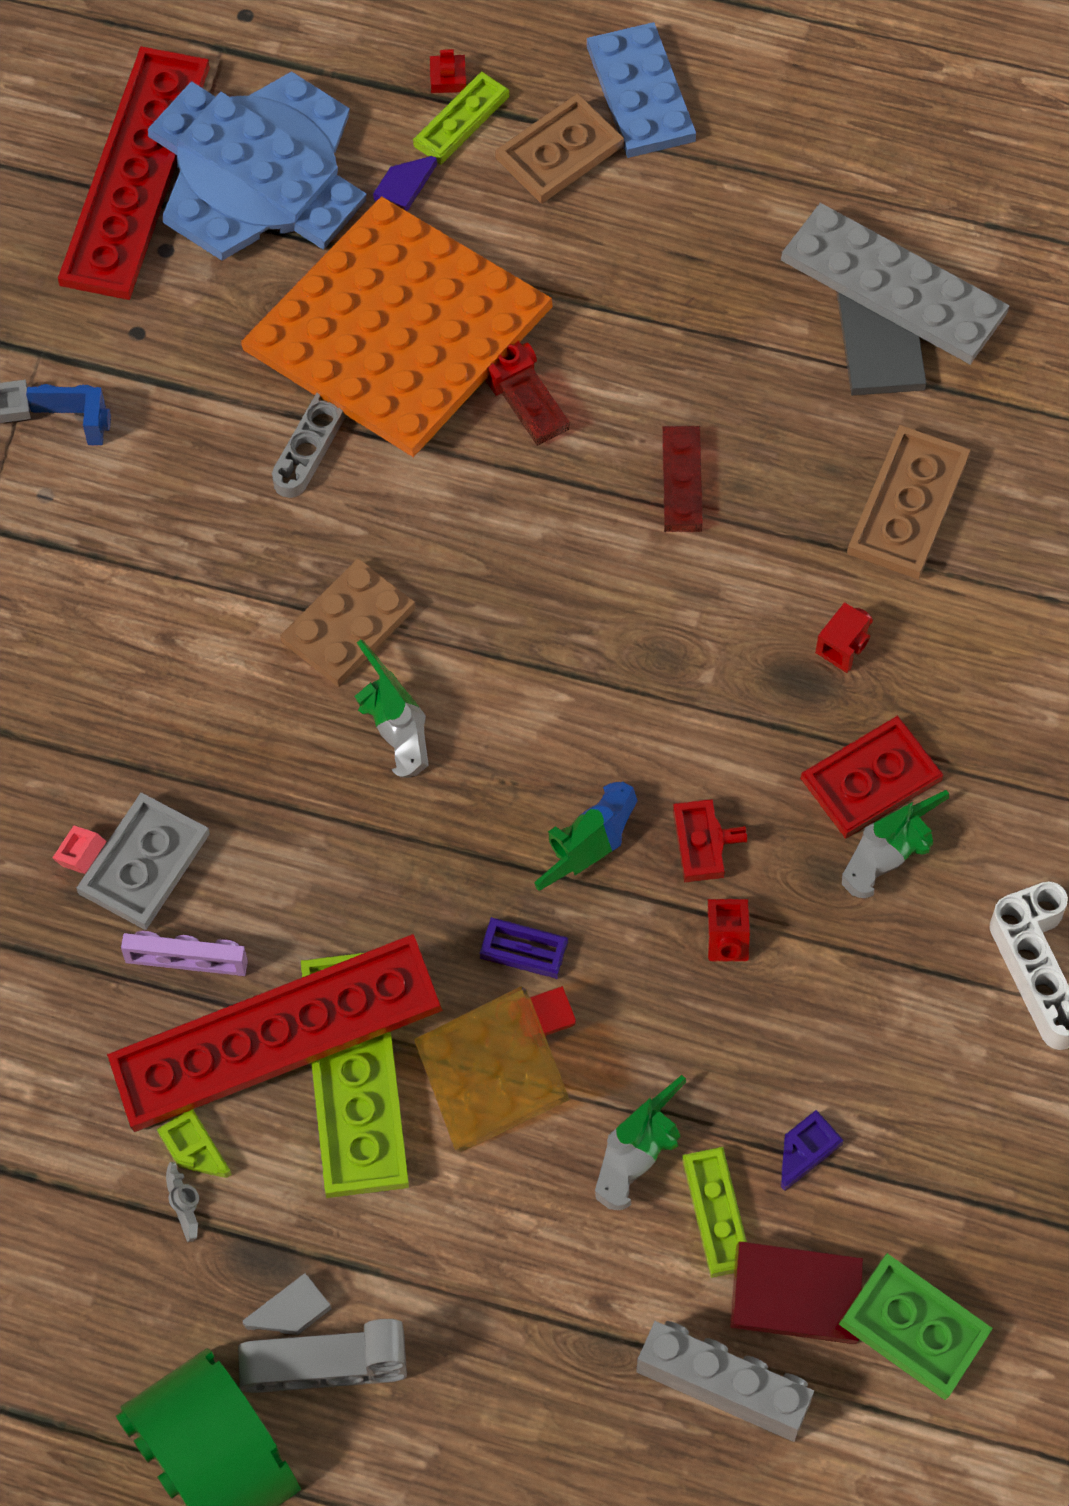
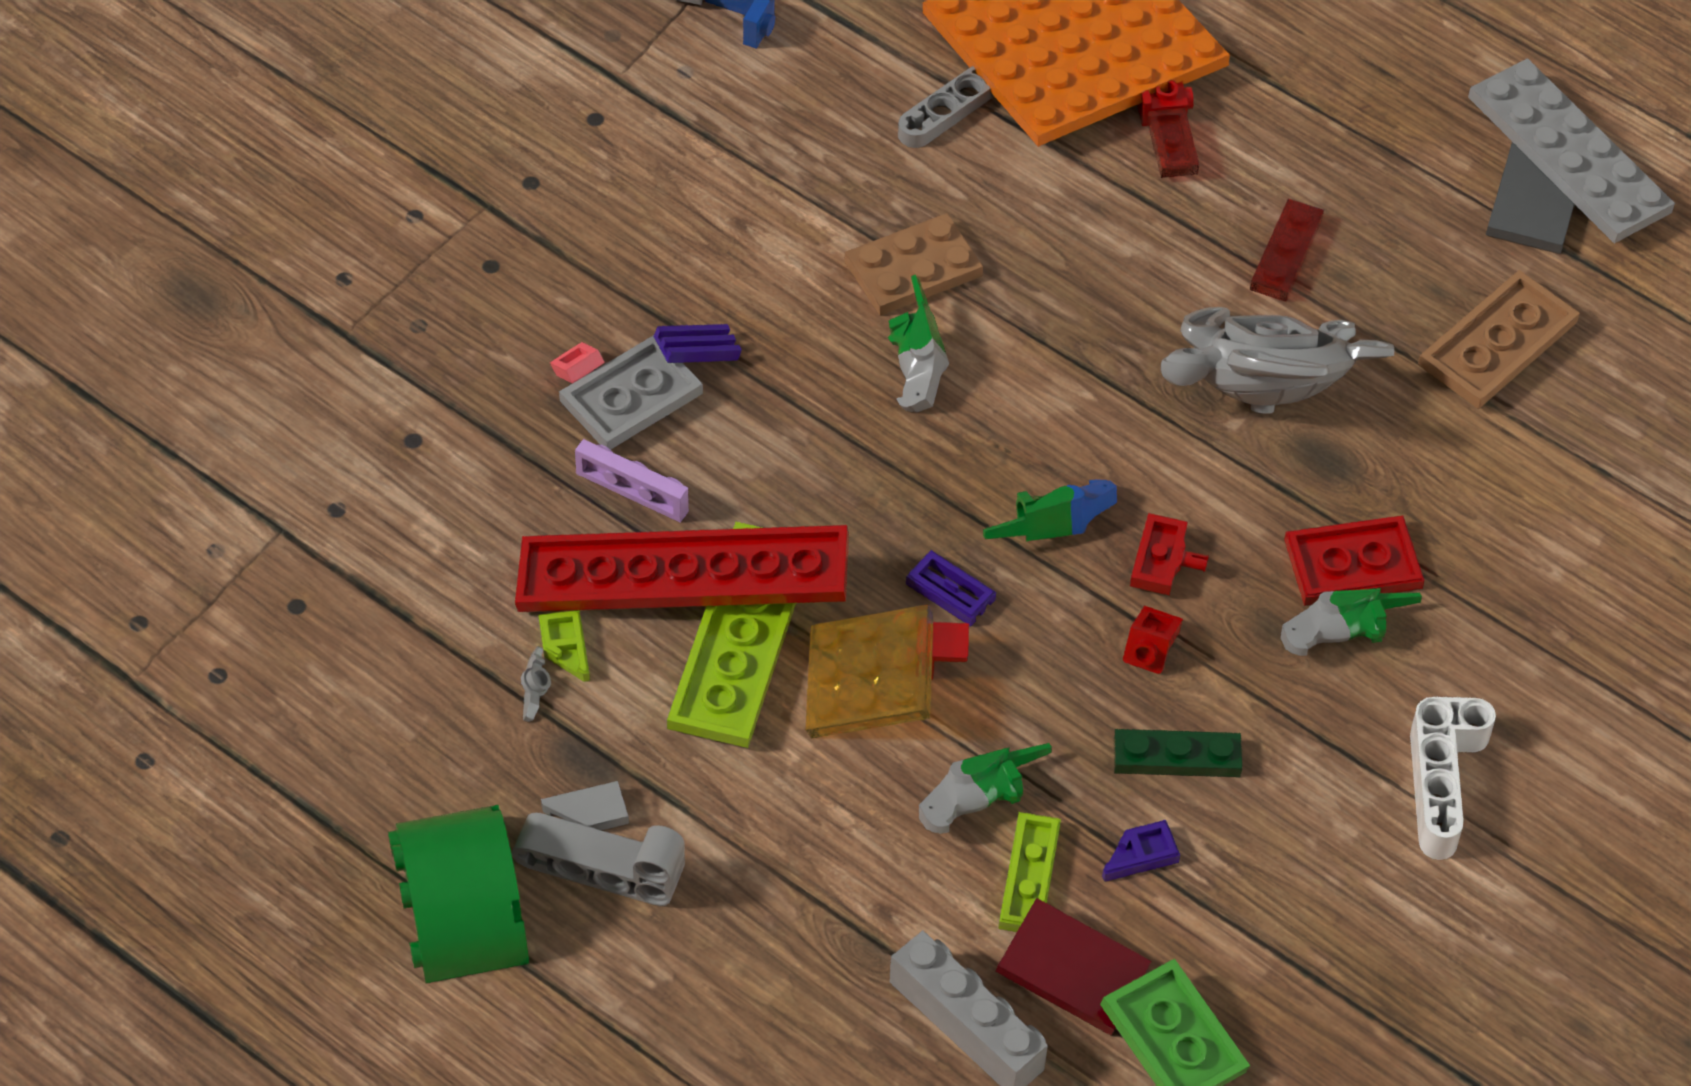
camera: 20 degrees right, 10 degrees down
red brick [815,602,873,673] -> none
none -> dark purple tile [654,324,742,363]
none -> dark green plate [1114,729,1242,778]
none -> light grey animal [1161,307,1395,414]

